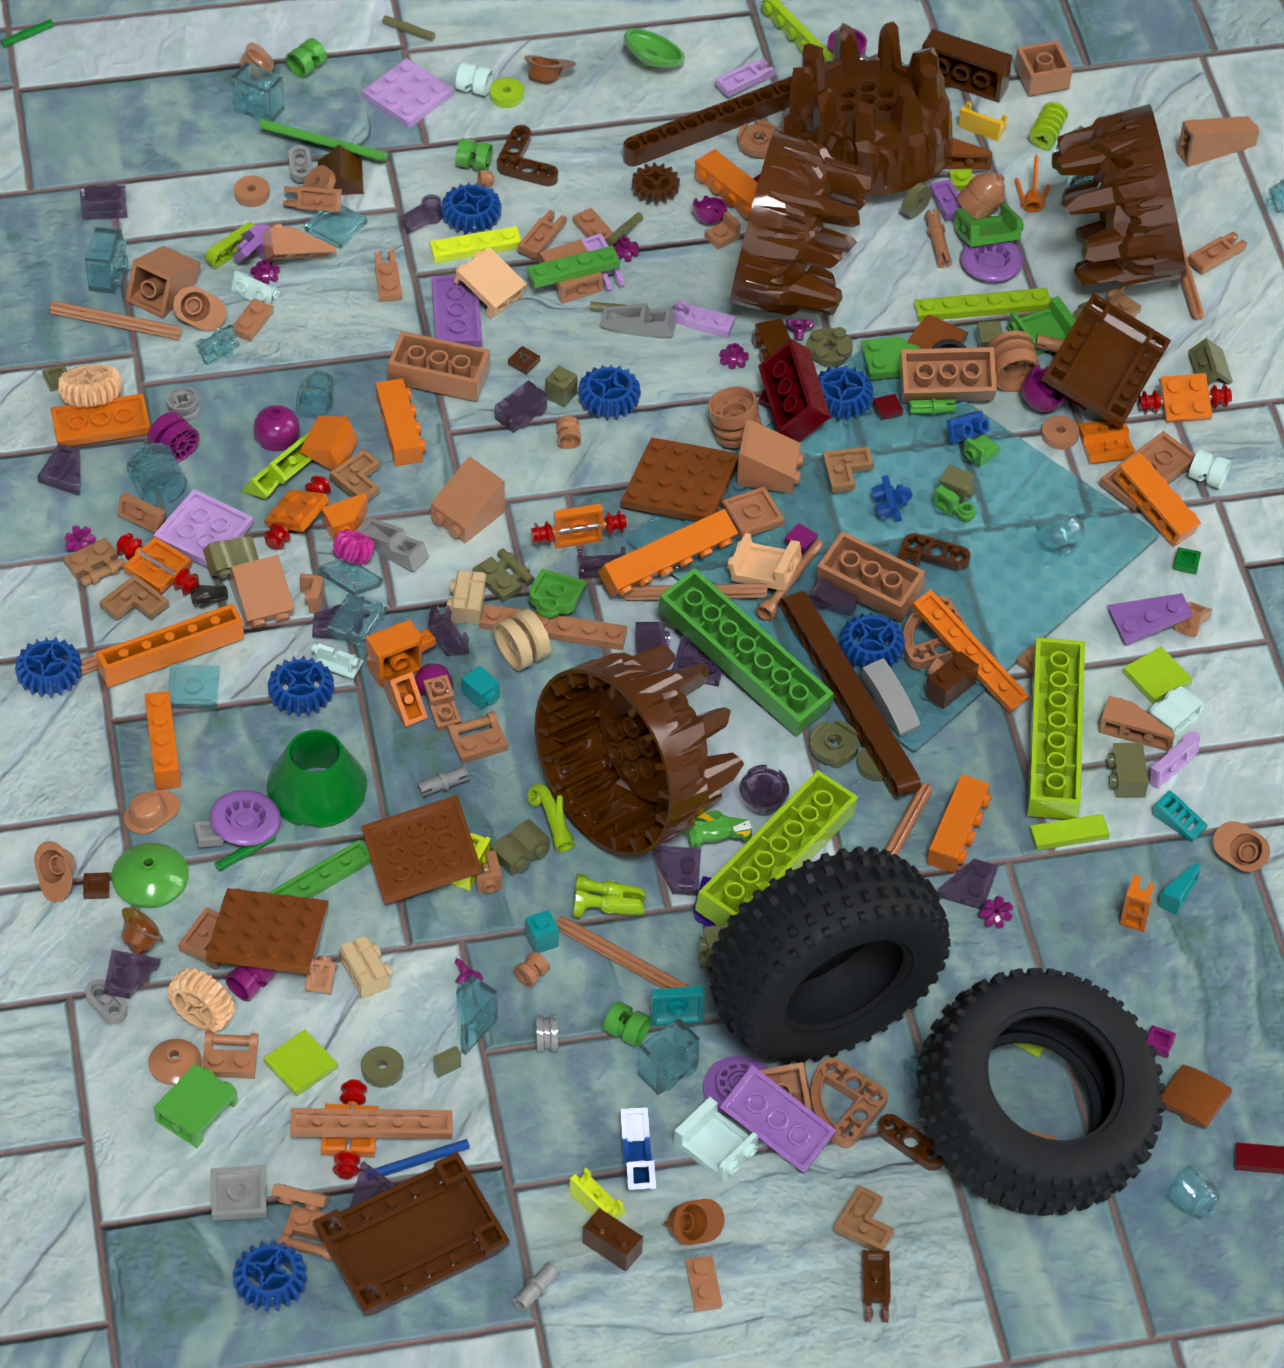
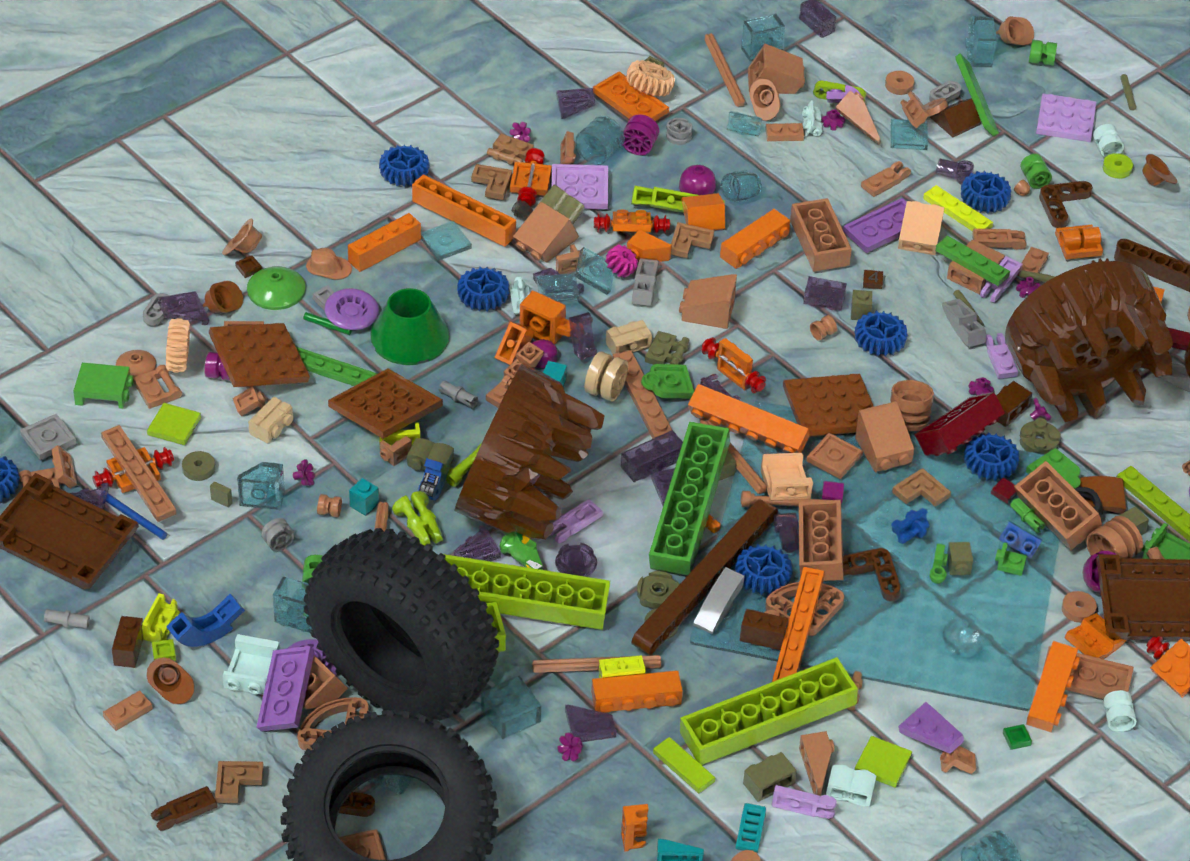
camera: 60 degrees right, 5 degrees down
none -> lime plate [151,639,176,661]
none -> blue leg [418,458,450,501]
none -> neon yellow hinge [599,655,646,678]
none -> orange plate [1055,225,1103,260]

